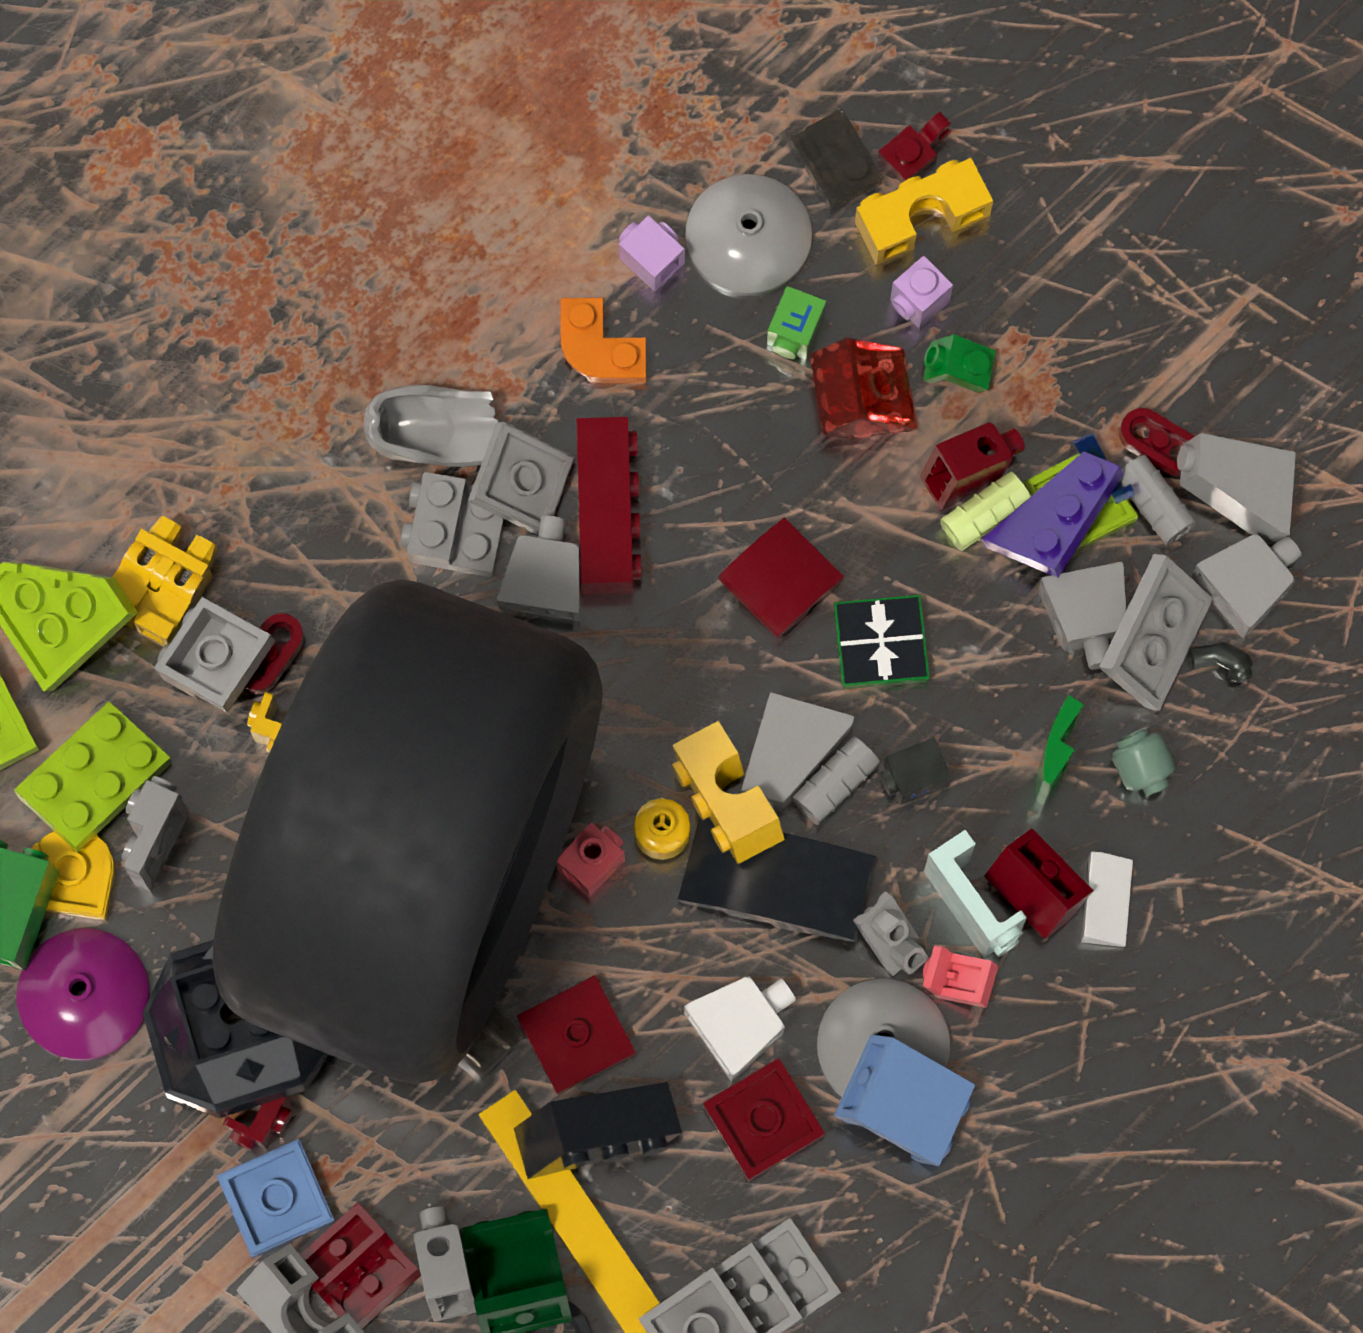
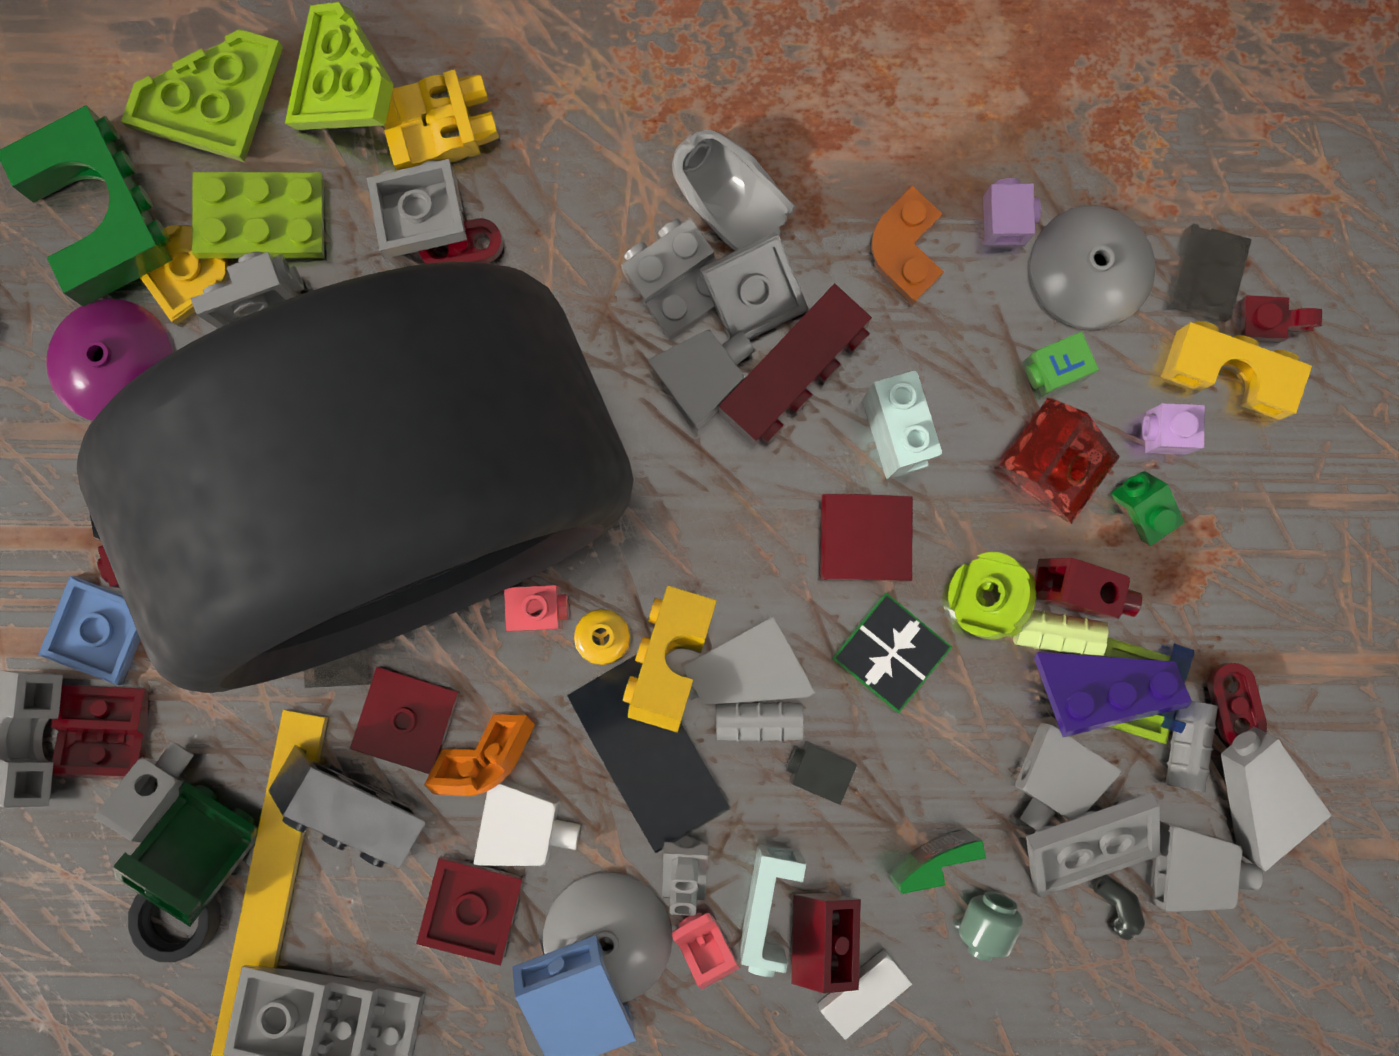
camera: 45 degrees right, 10 degrees up
none -> orange plate [424,714,535,796]
none -> light aqua panel [862,371,942,480]
none -> lime plate [948,552,1036,640]

